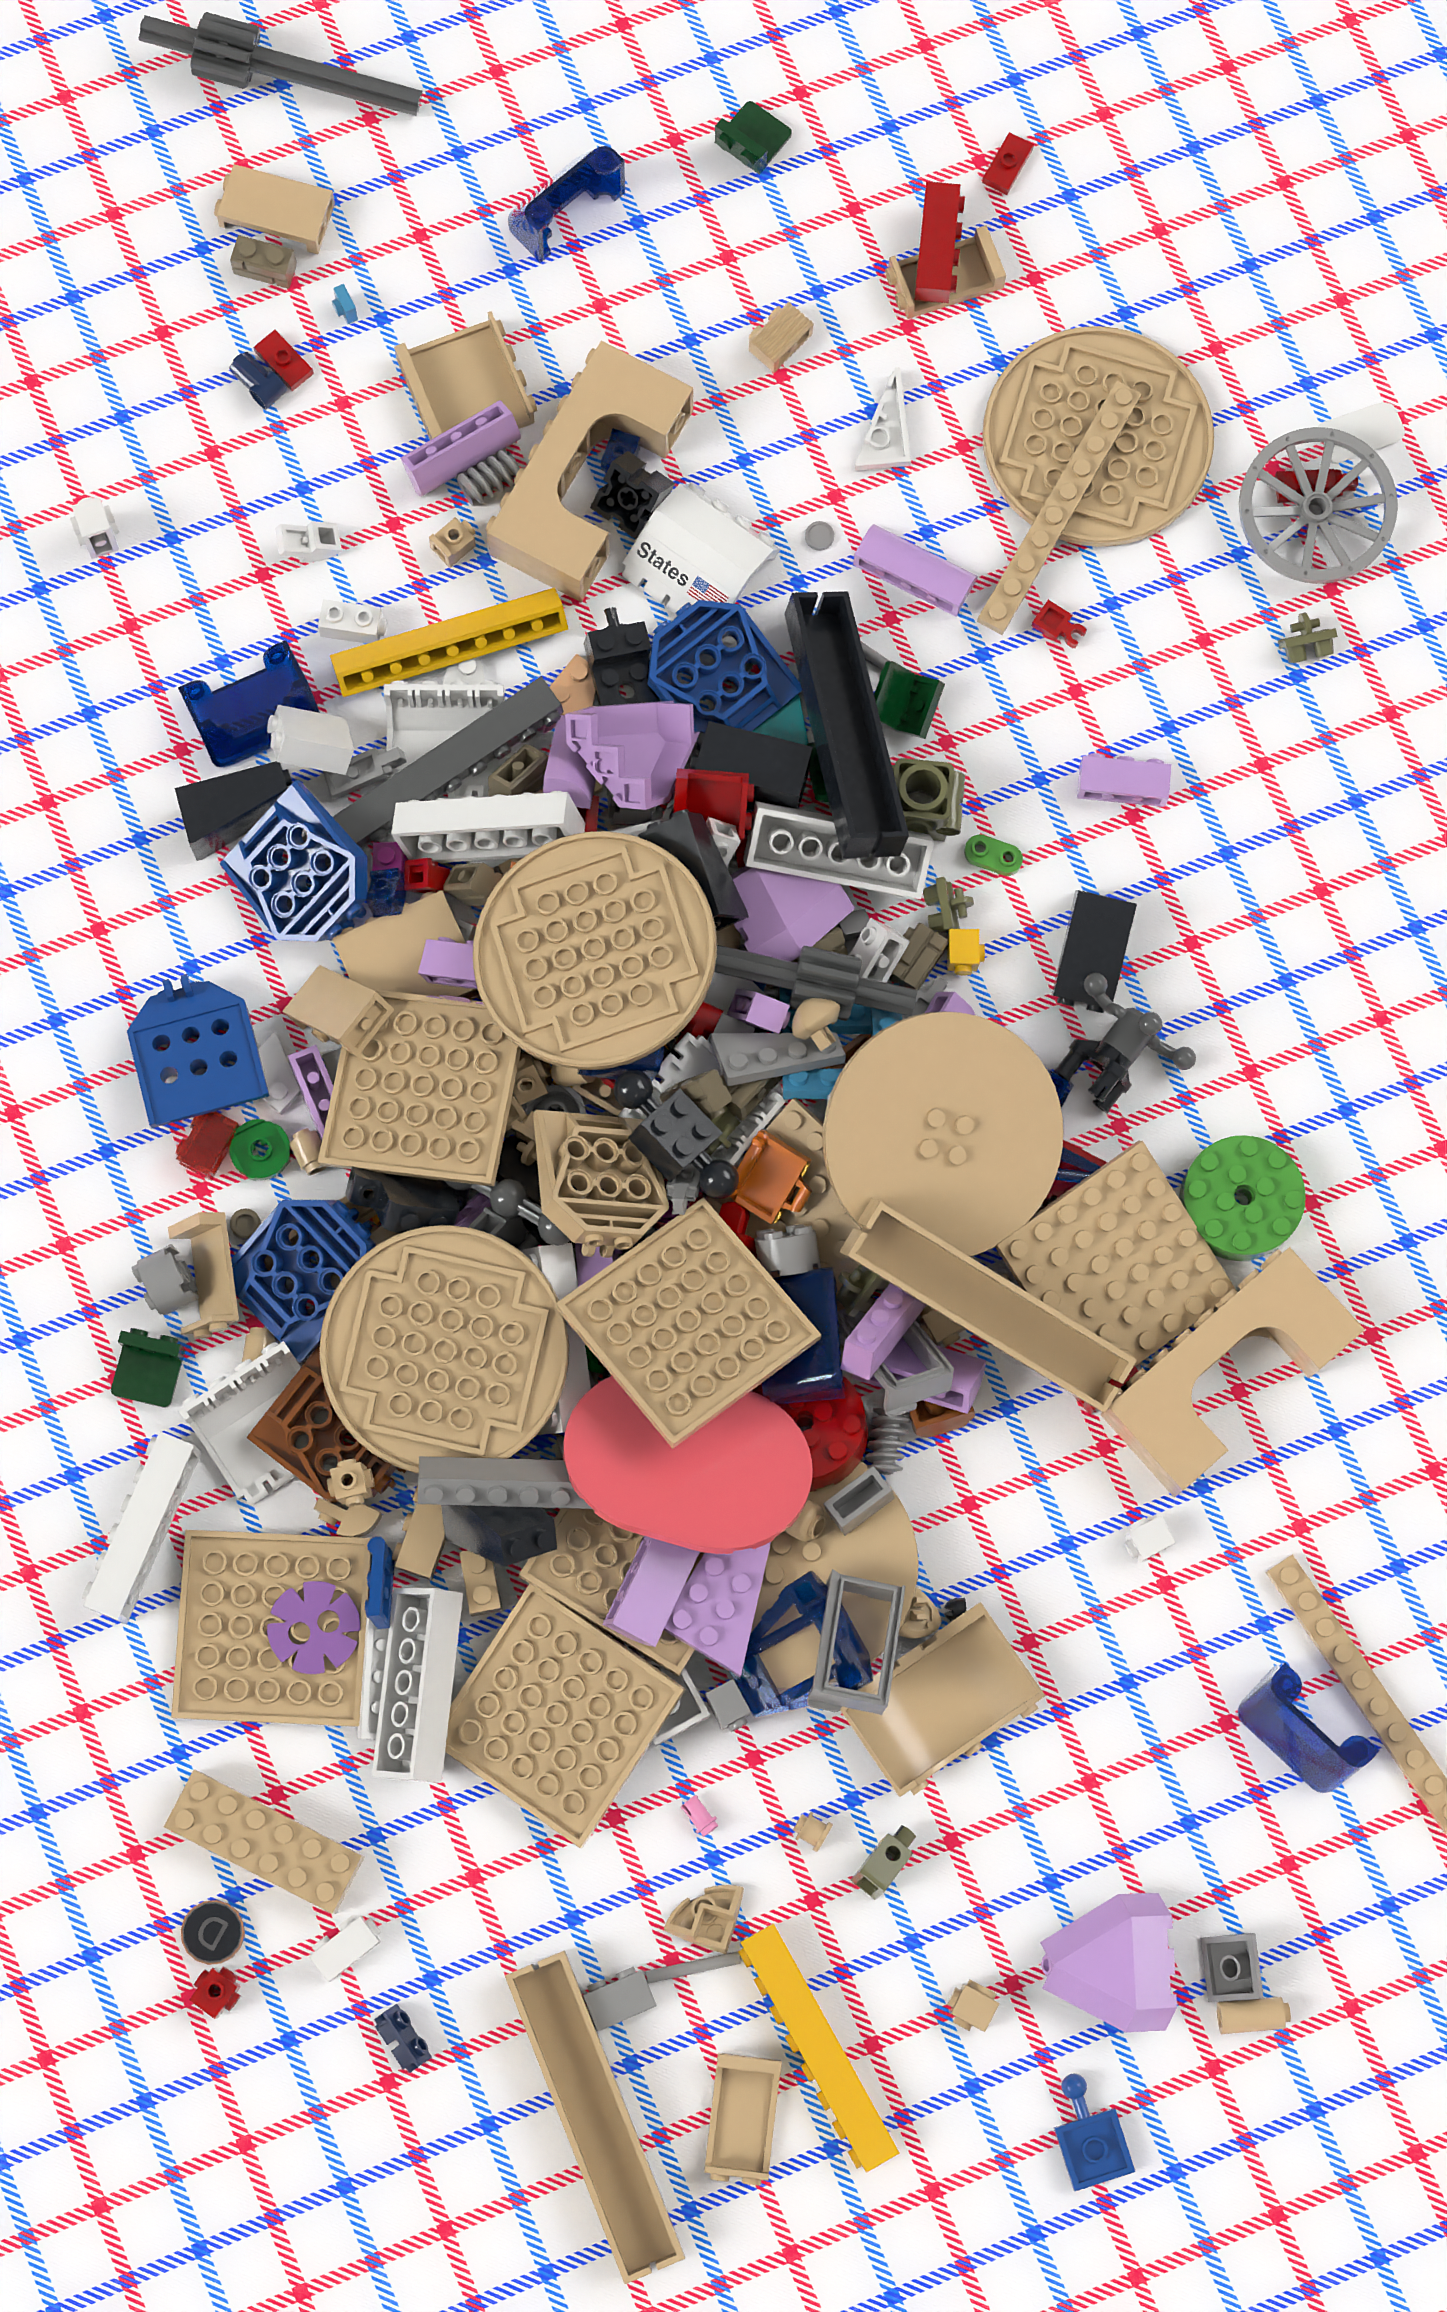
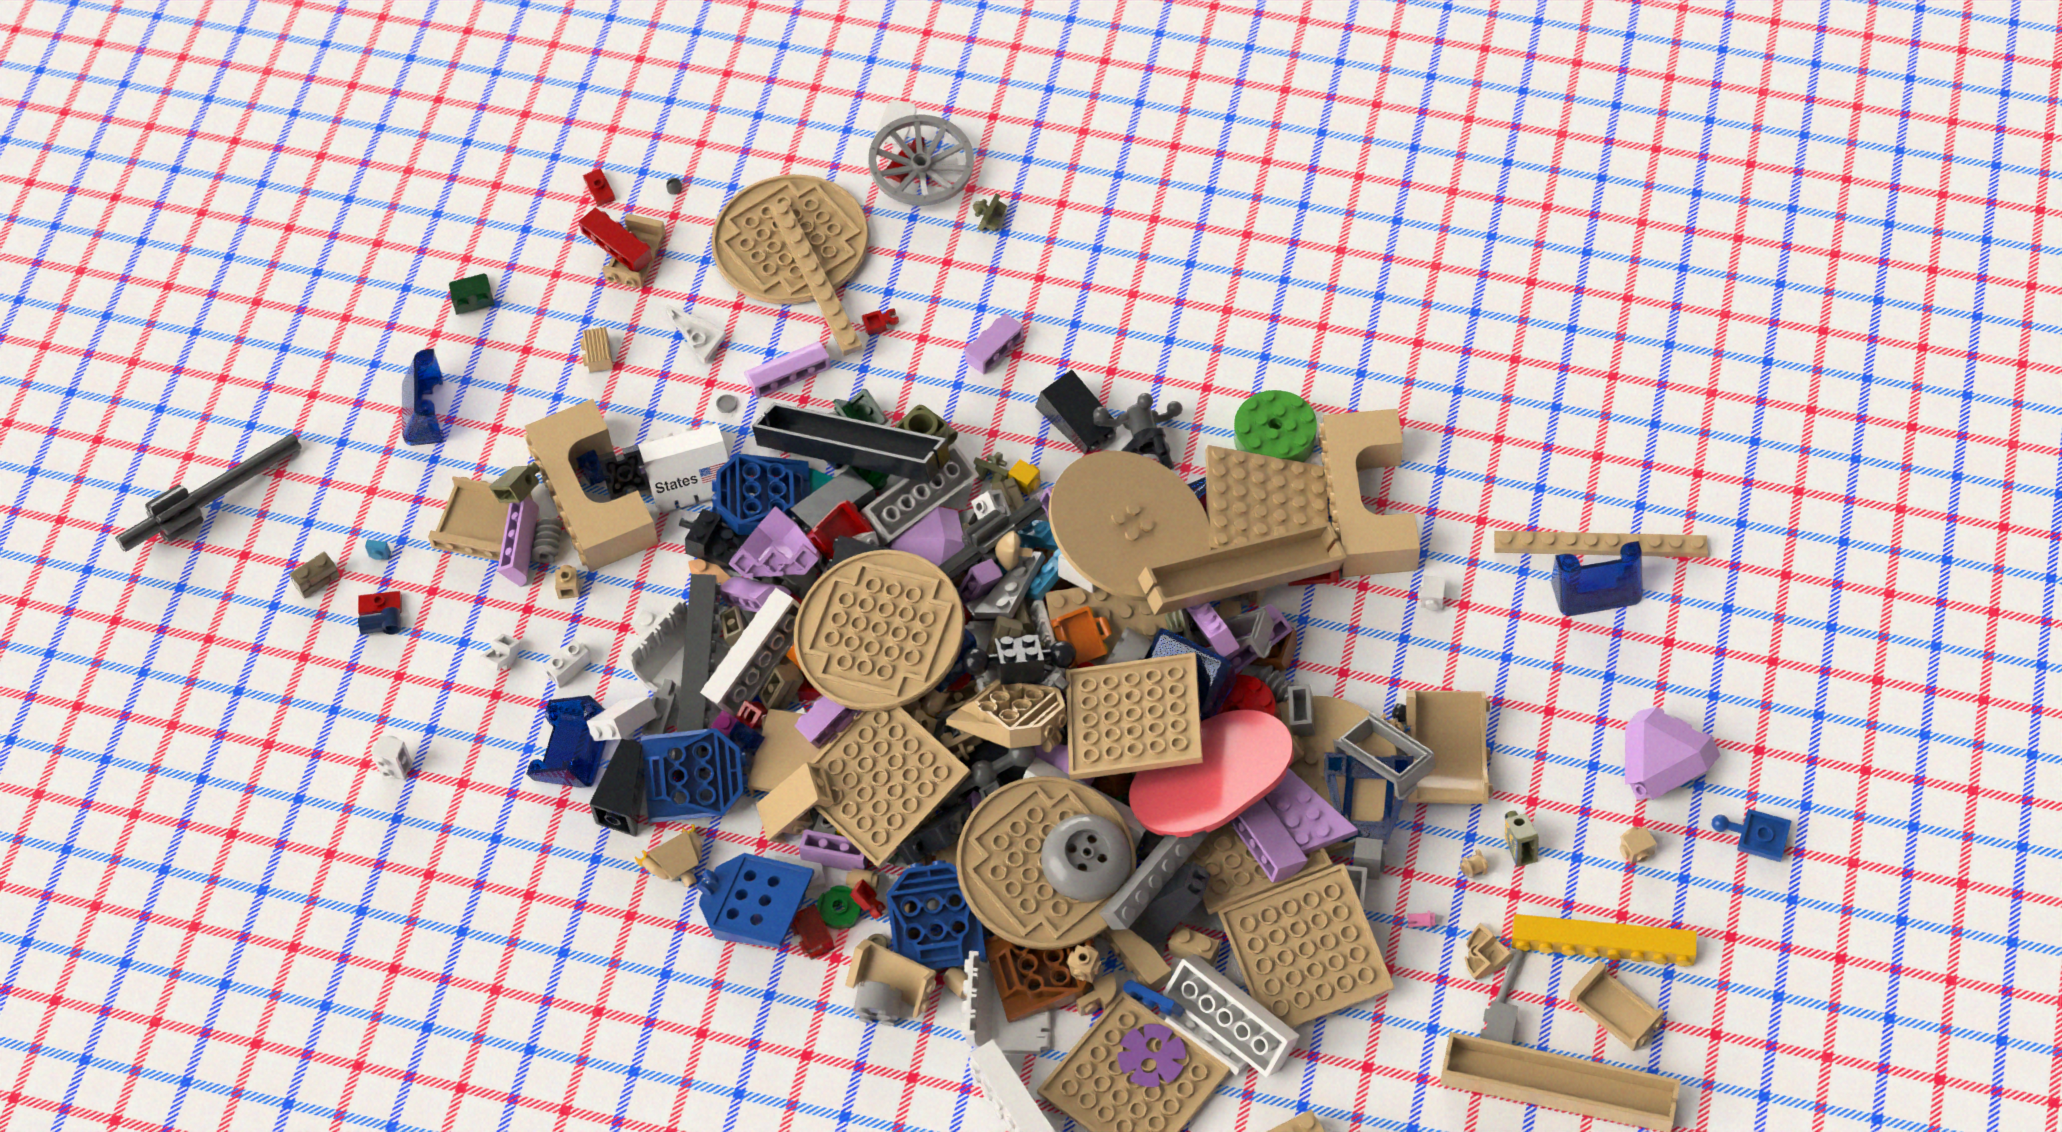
camera: 45 degrees left, 20 degrees down
dark green bracket [111,1328,186,1408] -> none
tan panel [214,164,335,254] -> none
yellow brick [330,587,569,697] -> none
bright green plate [964,834,1023,876] -> none
light grey slope [1200,1933,1264,2002] -> none
tan brick [1217,1997,1291,2034] -> none
none -> olive torso [489,462,540,503]
none -> tan torso [634,824,702,888]
none -> dark grey hinge [666,177,682,195]
none -> red plate [850,879,886,919]
none -> light grey brick [1041,814,1131,902]

